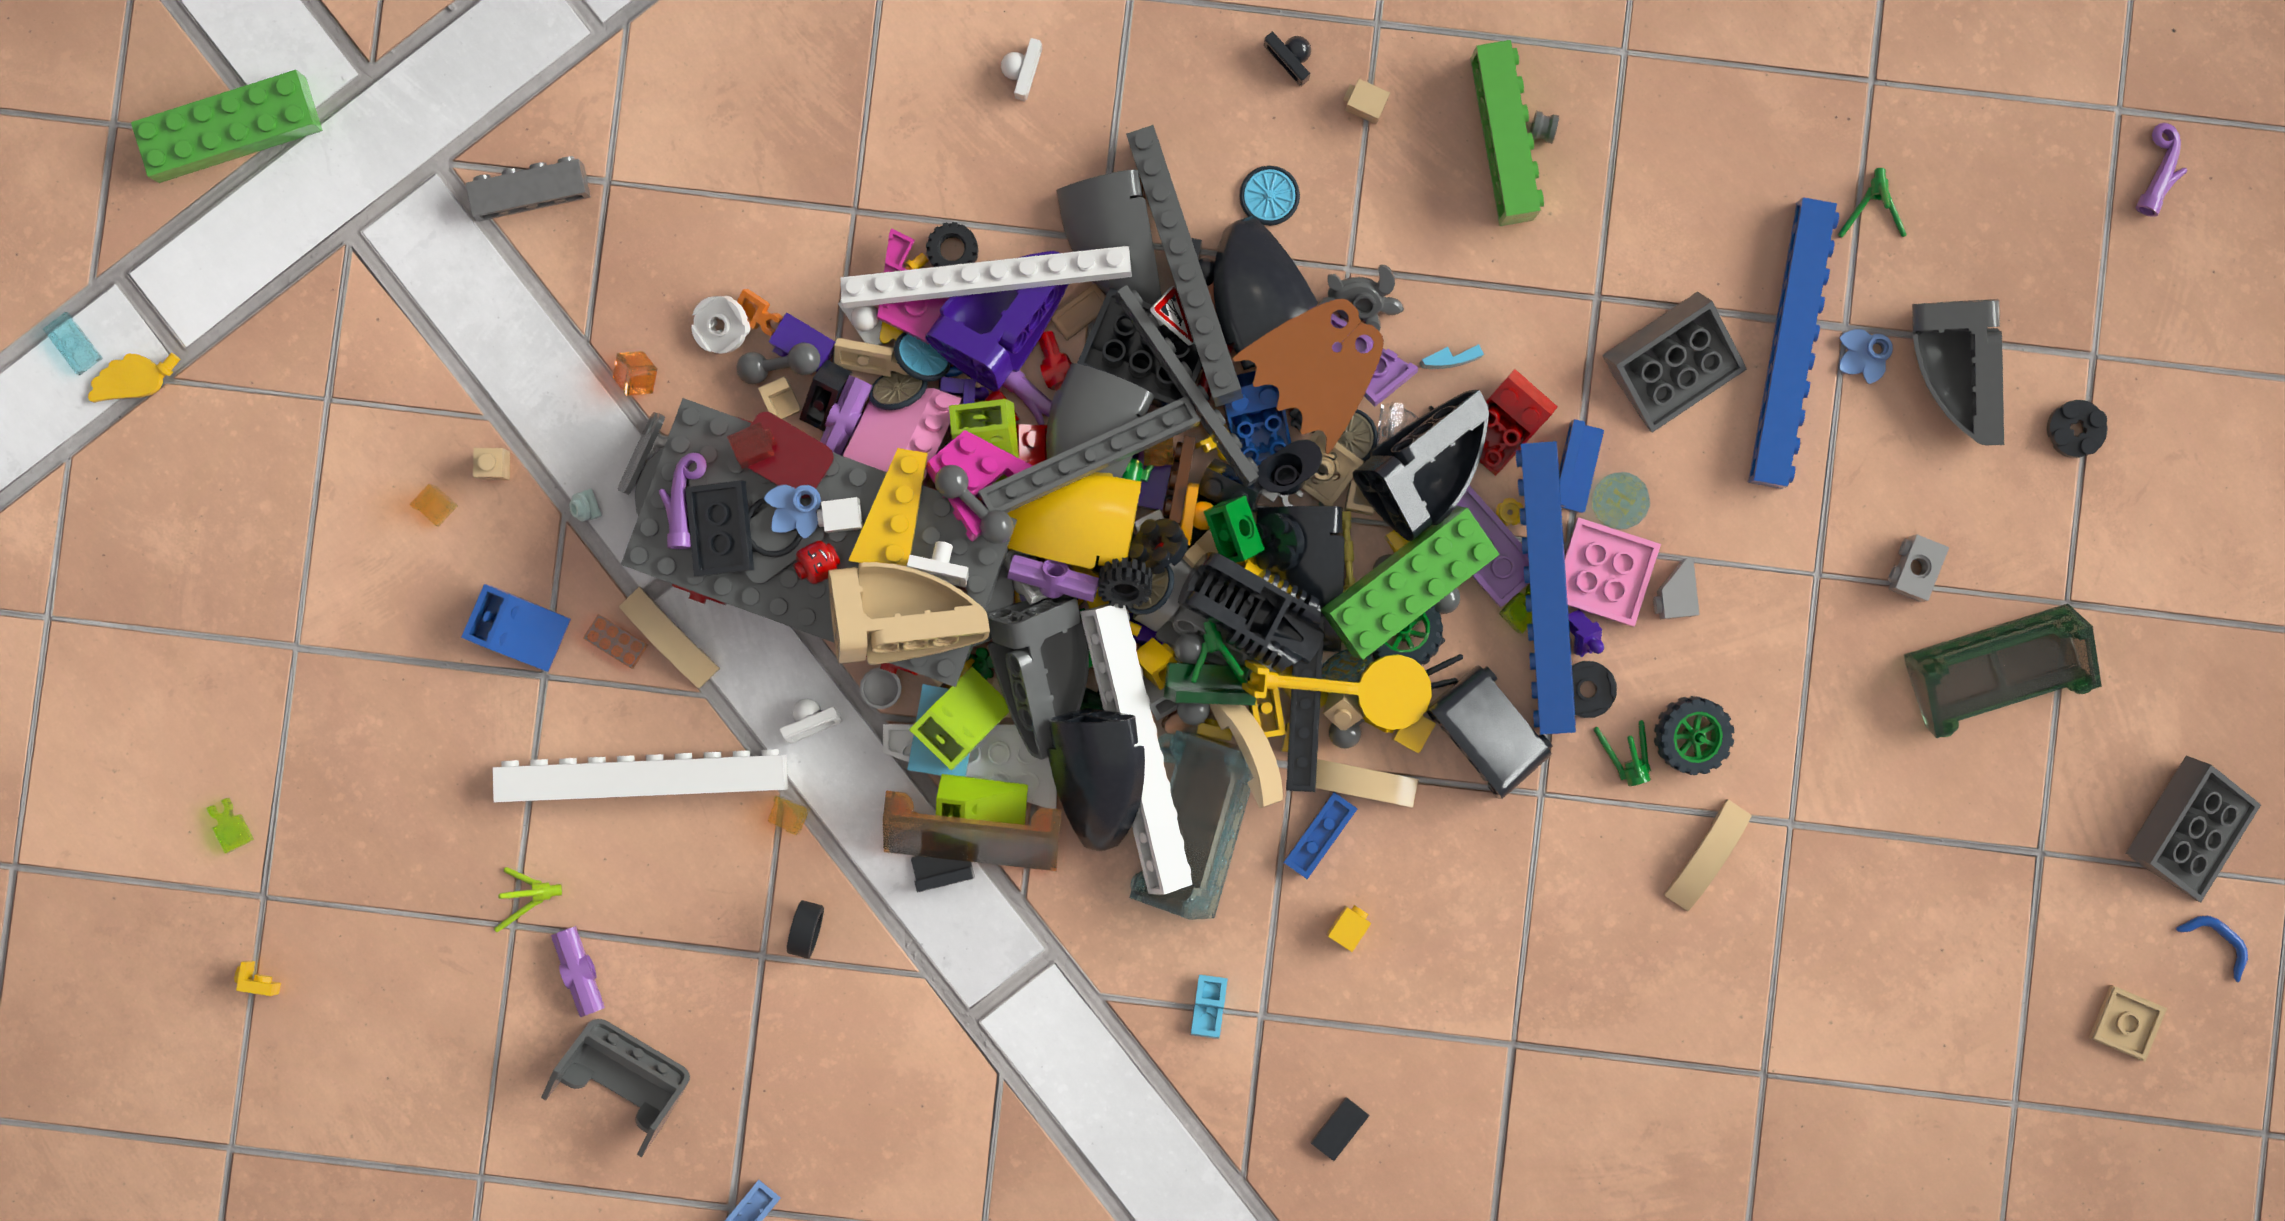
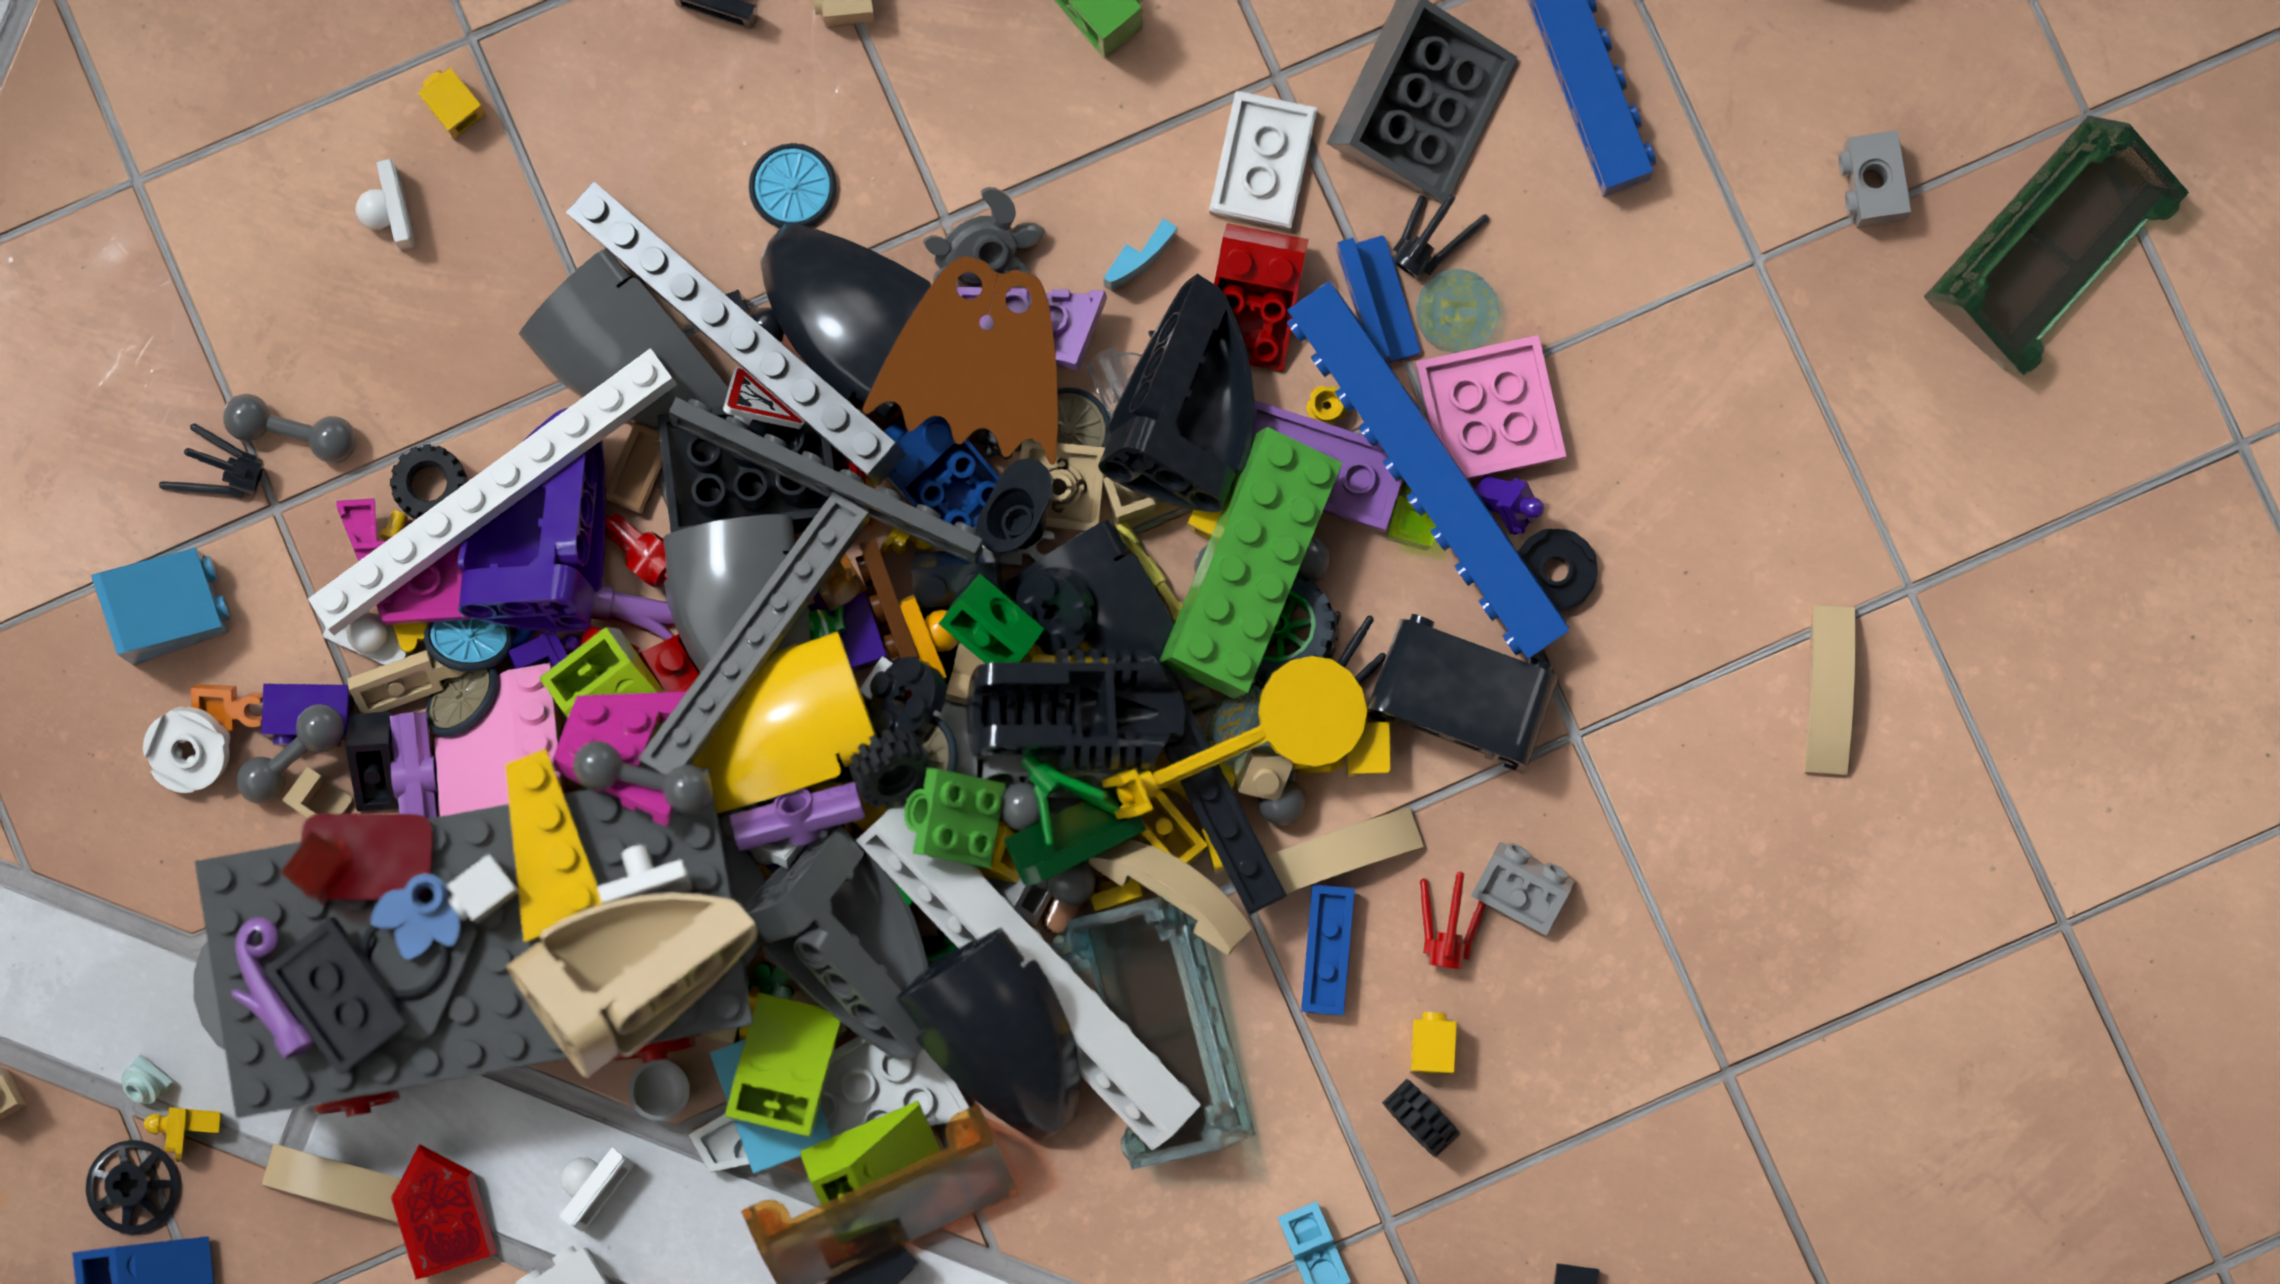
camera: 30 degrees left, 5 degrees down
clear orange tile [583,614,648,669] -> none
clear orange panel [613,351,657,396] -> none
dark grey piece [618,412,665,495] -> none
red head [793,540,840,584] -> none
green plant [1594,720,1651,786] -> none
light grey slope [1653,557,1700,620] -> none
black wheel [1654,696,1735,775] -> none
none -> black wheel [85,1140,179,1233]
none -> dark azure slope [91,548,231,665]
none -> yellow piece [143,1107,221,1162]
none -> black plant [159,423,264,500]
none -> dark grey piece [223,394,356,463]
none -> red tile [390,1144,498,1280]
none -> yellow brick [417,67,486,140]
none -> bright green plate [904,768,1005,868]
none -> white tile [1209,91,1317,231]
none -> black tyre [1382,1079,1460,1158]
none -> black plant [1392,194,1489,279]
none -> red plant [1420,871,1486,970]
none -> light grey bracket [1471,842,1574,936]

